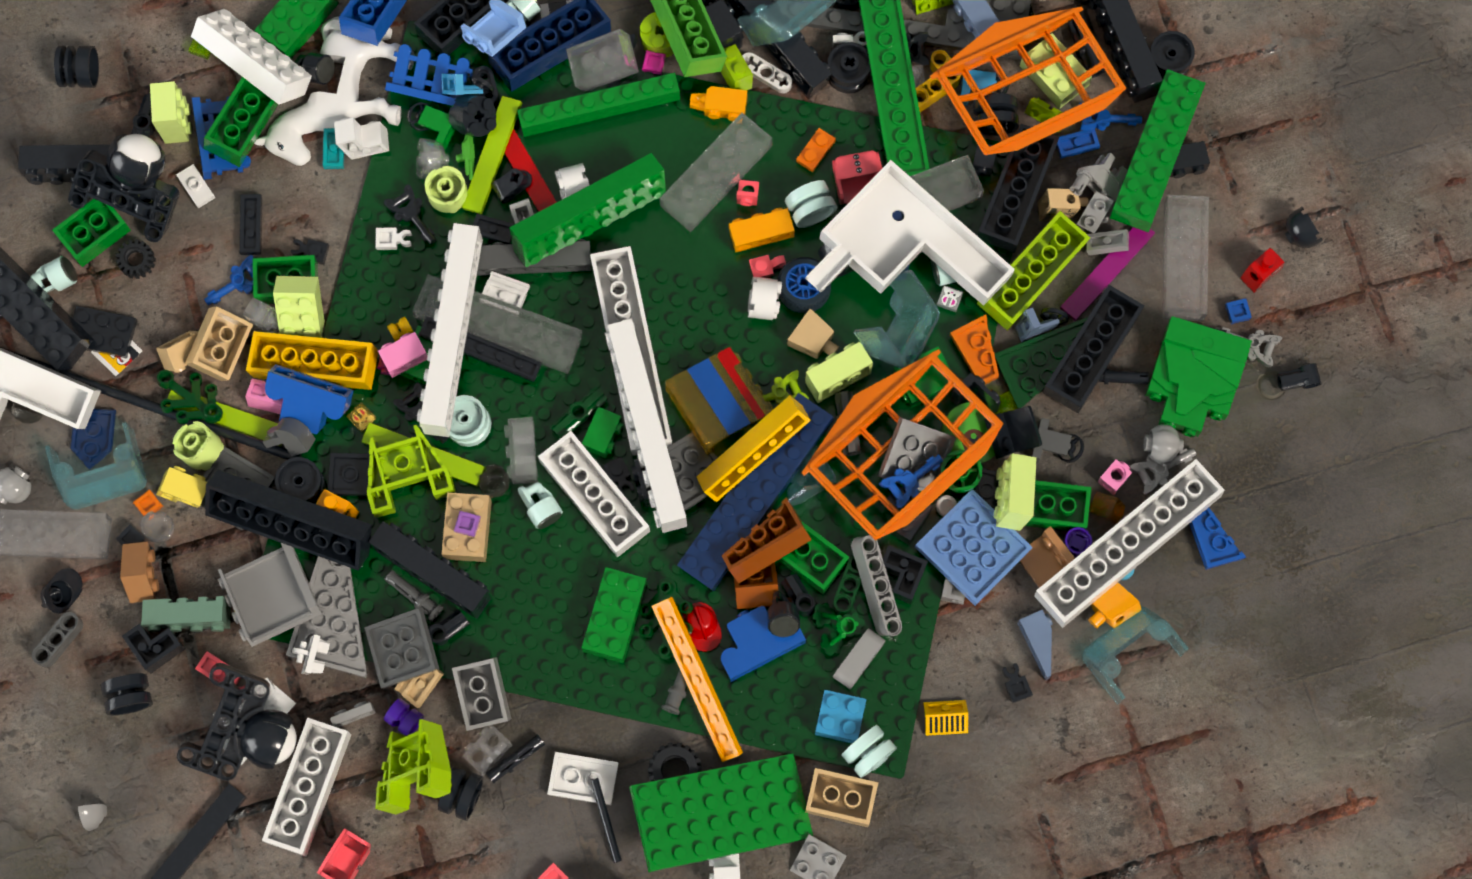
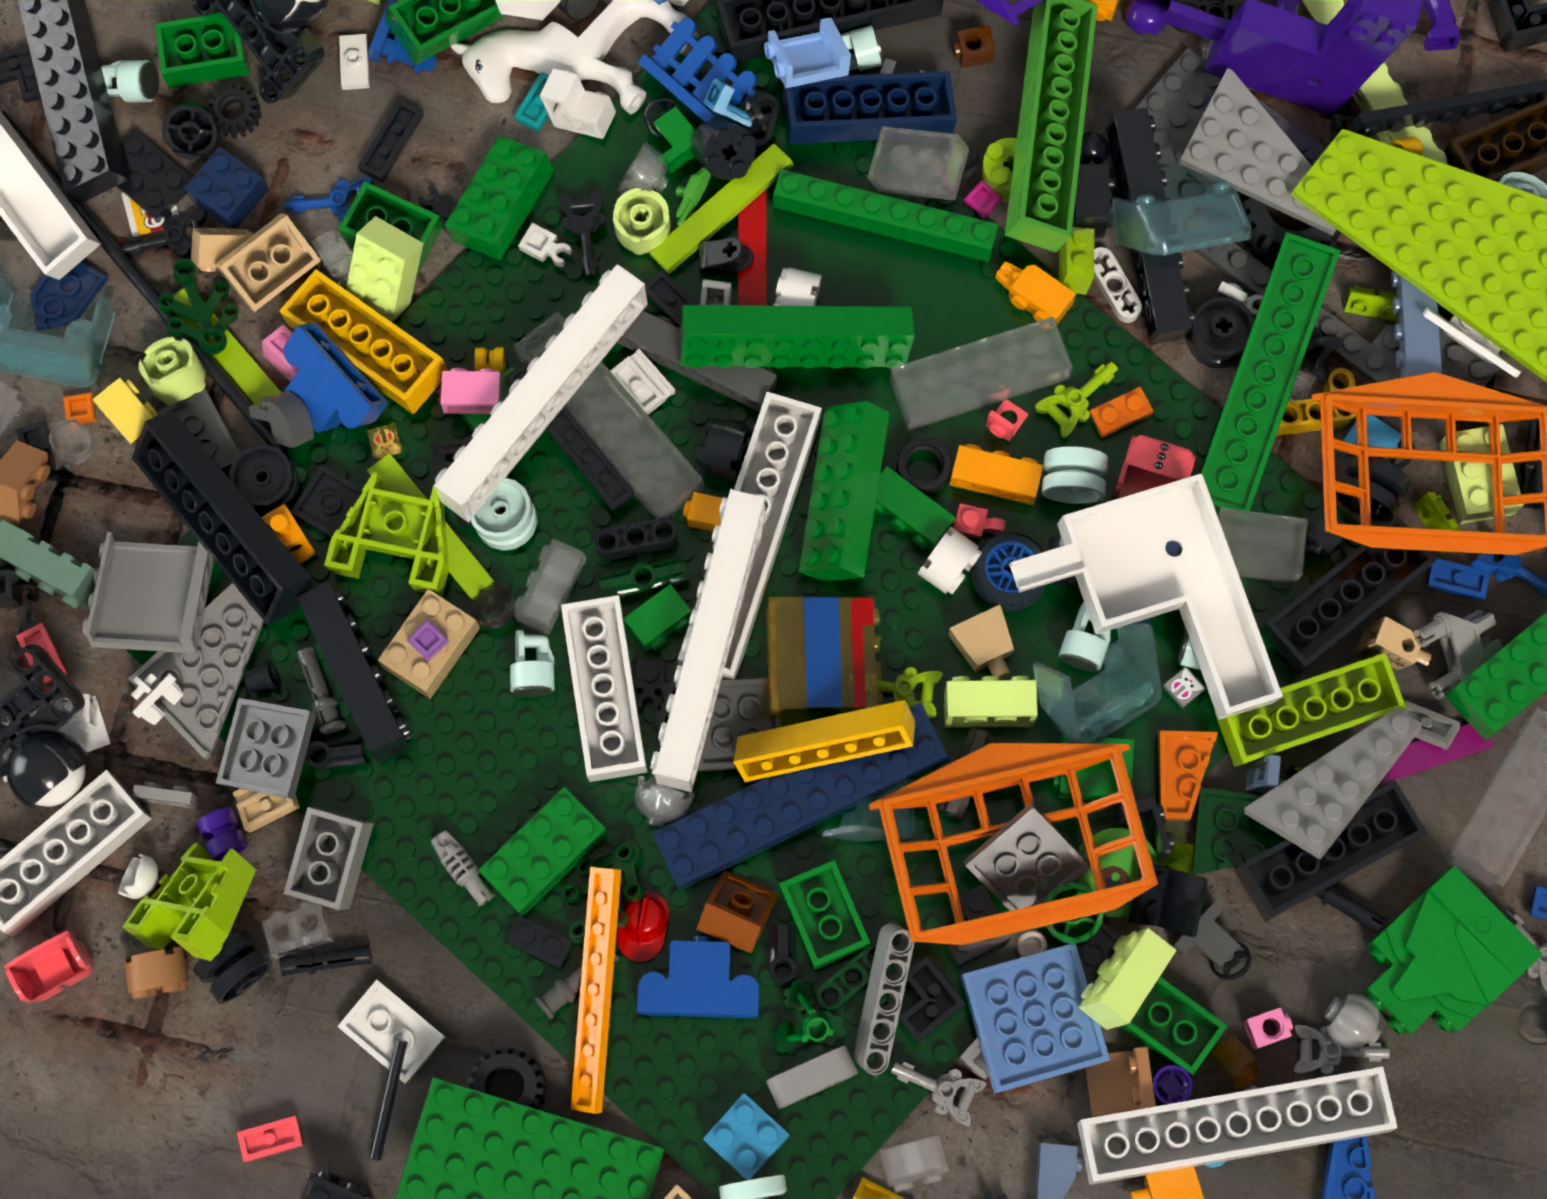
camera: 30 degrees right, 0 degrees up
dark orange wedge [722,498,812,583] -> none
piece [767,591,800,637] -> none
blue piece [879,455,943,510] -> none
light grey hinge [1077,190,1114,233] -> none
none -> white hair [118,854,158,899]
none -> black piece [122,208,207,258]
none -> medium nougat brick [123,947,189,999]
none -> black cylinder [162,102,219,159]
none -> dark blue brick [184,147,269,229]
none -> black piece [244,660,279,692]
none -> light grey hinge [431,831,495,907]
none -> green brick [444,135,555,260]
none -> black plate [506,916,574,969]
none -> black beam [594,518,678,561]
none -> clear cylinder [634,776,696,827]
none -> light orange brick [683,492,723,532]
none -> black brick [697,418,753,482]
none -> green brick [799,401,890,582]
none -> green brick [874,466,956,551]
none -> clear brick [878,1135,949,1193]
none -> light grey piece [890,1061,987,1127]
none -> black tyre [896,437,952,495]
none -> lime piece [1035,362,1118,439]
none -> light aqua piece [1059,602,1110,672]
none -> light grey wing [1244,709,1422,860]

